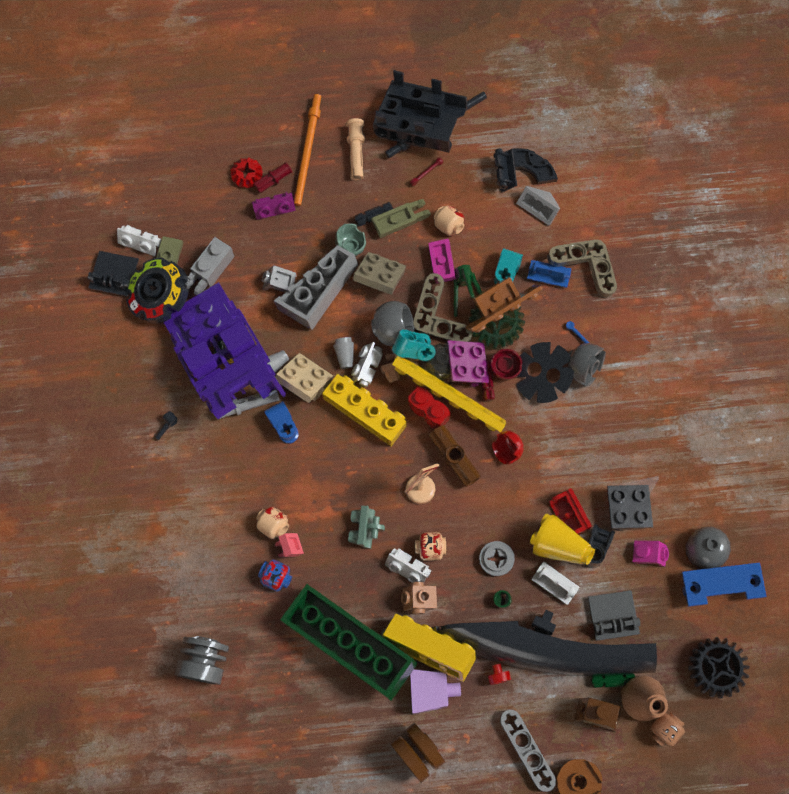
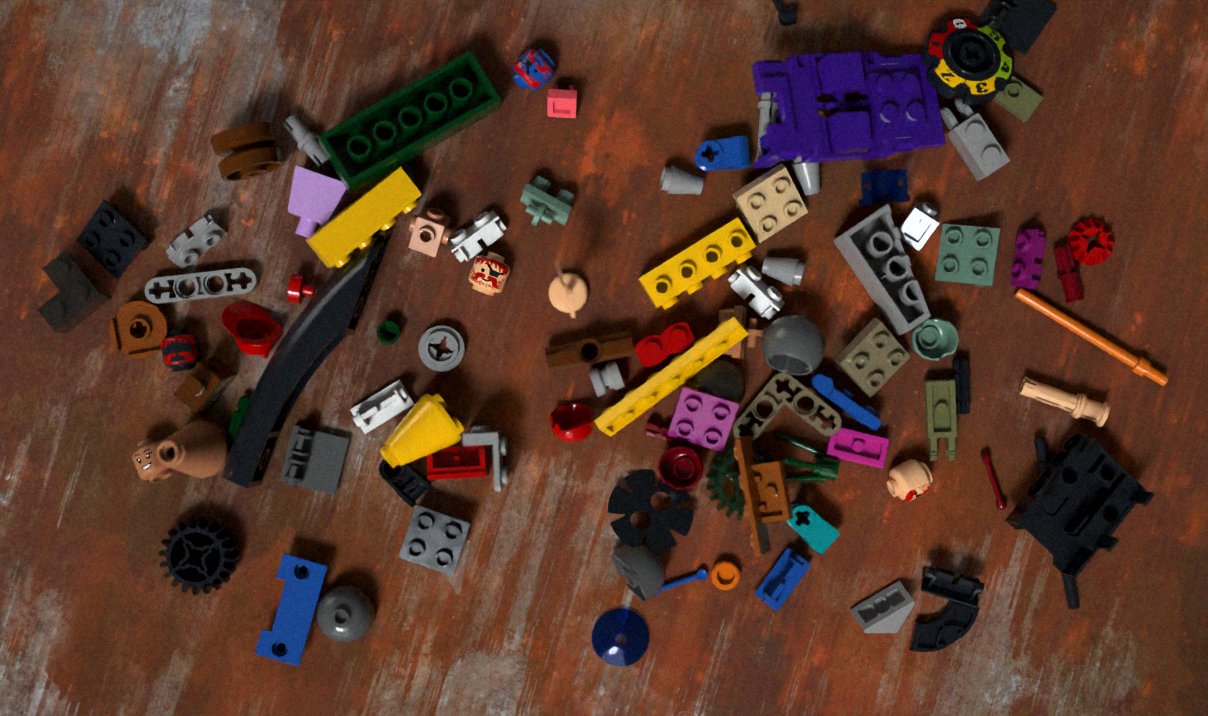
camera: 115 degrees right, 15 degrees up
white hinge [117,225,161,256] -> none
light nougat head [256,507,289,539] -> none
teal piece [392,329,436,361] -> none
black tile [530,610,556,636] -> none
dark tan beam [547,240,617,298] -> none
dark pink bracket [633,540,669,567] -> none
none -> head [161,329,202,372]
none -> light grey hinge [165,214,228,270]
none -> red piece [221,302,283,359]
none -> light grey pin [282,114,330,169]
none -> light grey bracket [463,425,509,492]
none -> light grey wheel [588,361,625,397]
none -> clear blue dish [592,608,649,666]
none -> light grey cone [659,166,704,195]
none -> orange tile [710,560,740,590]
none -> blue hinge [809,374,882,430]
none -> clear blue piece [859,169,910,205]
none -> sand green hinge [935,224,1001,287]

